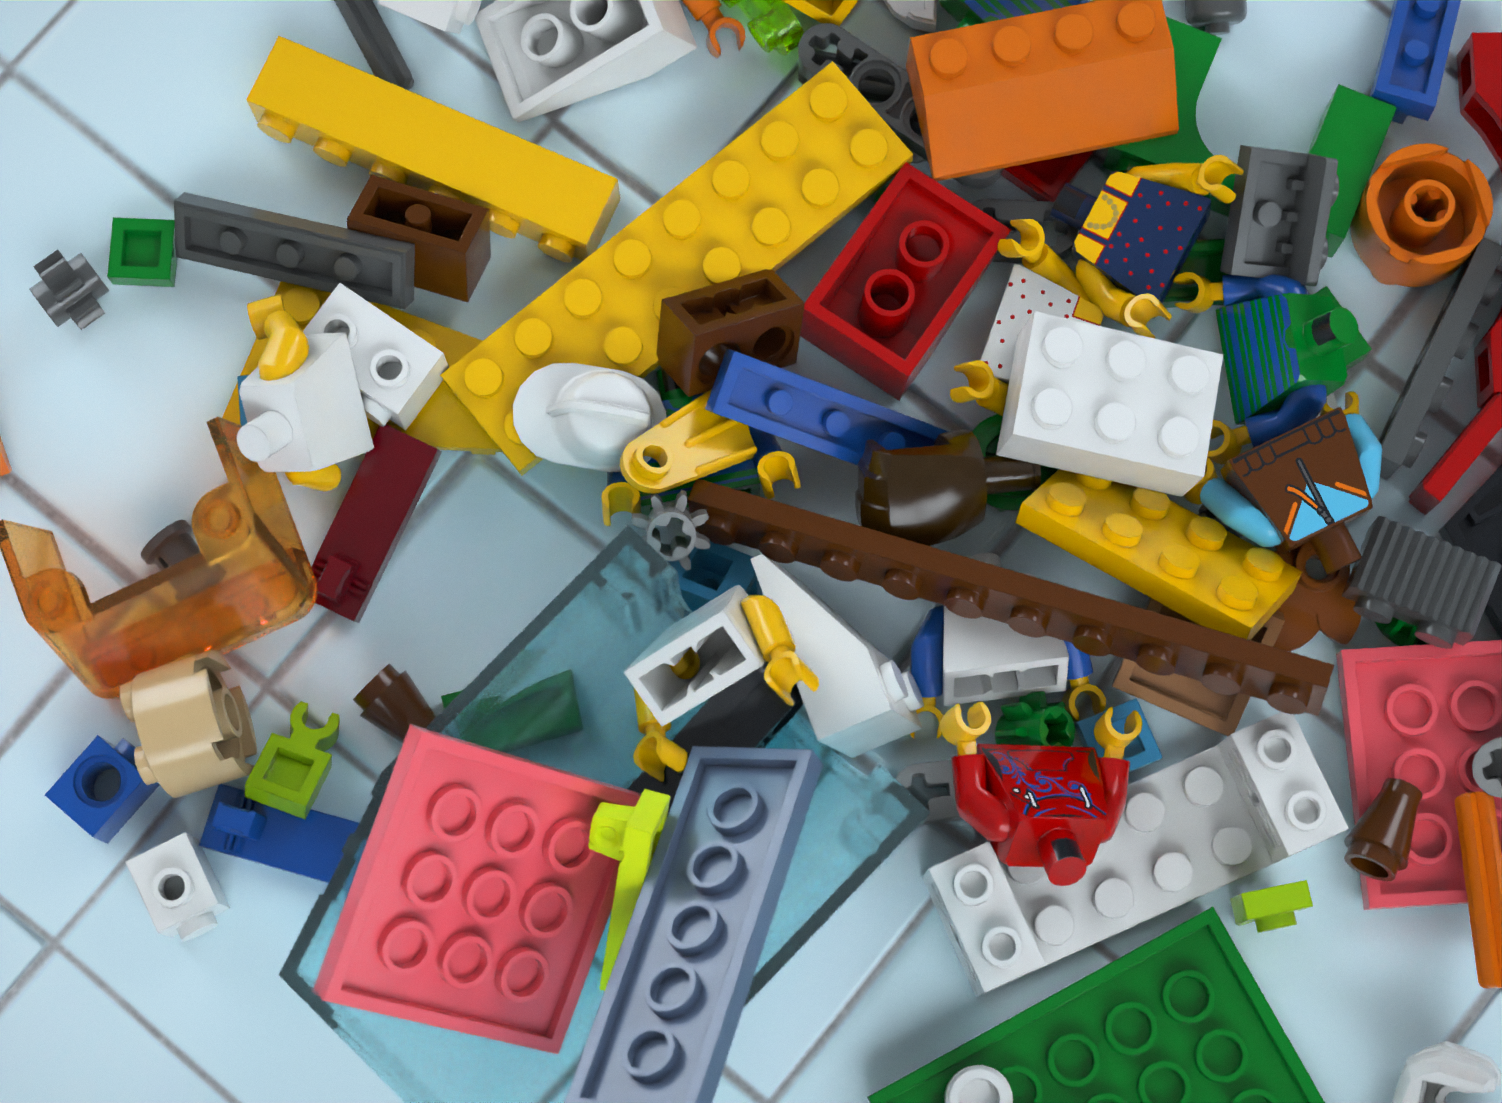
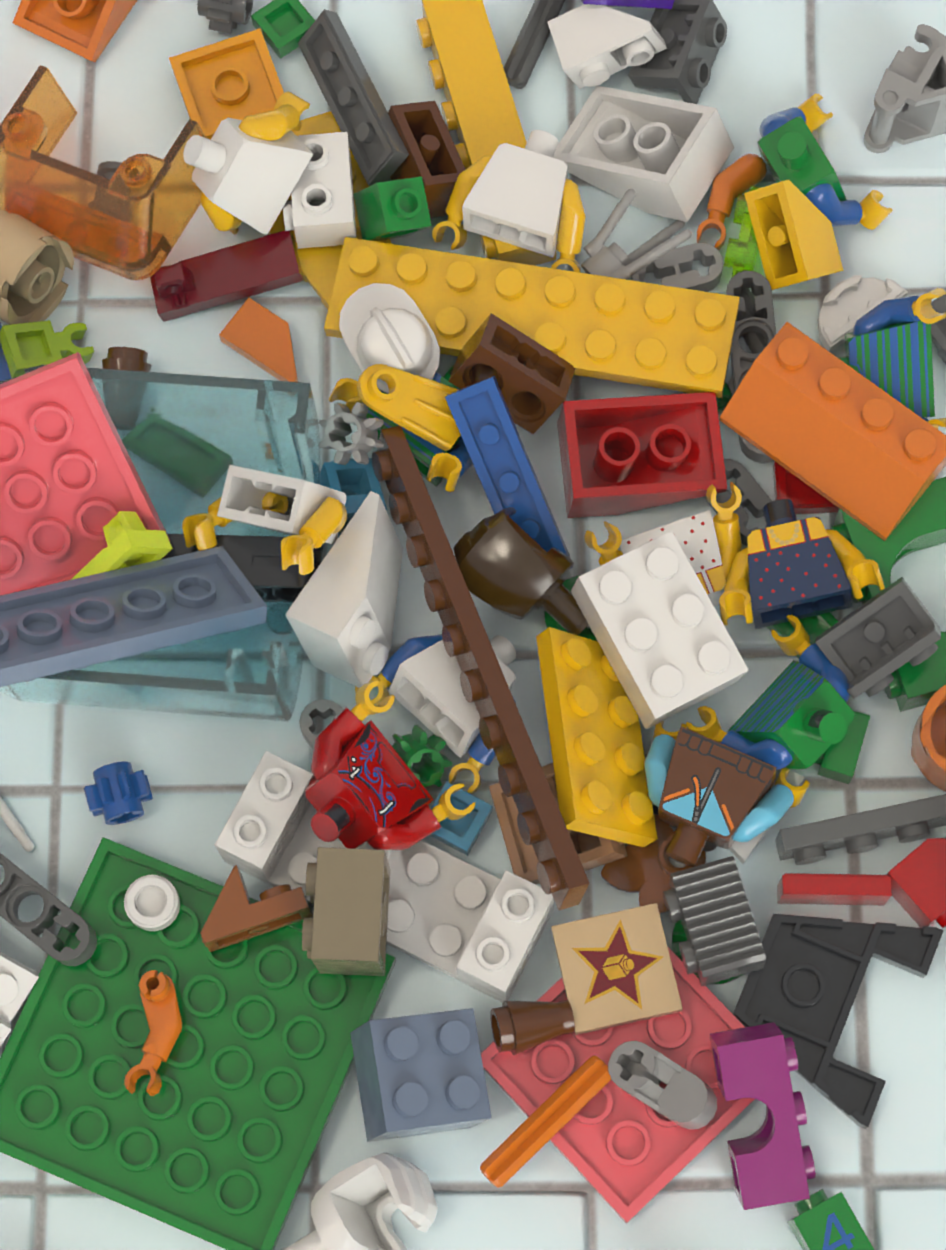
camera: 55 degrees right, 5 degrees down
lime plate [1230,880,1313,933] -> none
none -> blue gear [84,761,153,825]
none -> light orange plate [169,28,284,140]
none -> dark orange slope [201,865,313,952]
none -> orange tile [219,297,299,390]
none -> dark tan brick [302,847,391,976]
none -> sand blue brick [350,1008,492,1142]
none -> green brick [353,176,432,241]
none -> white torso [432,130,586,273]
none -> tan tile [551,903,683,1035]
none -> light grey plant [581,189,692,280]
none -> light grey beam [631,243,723,292]

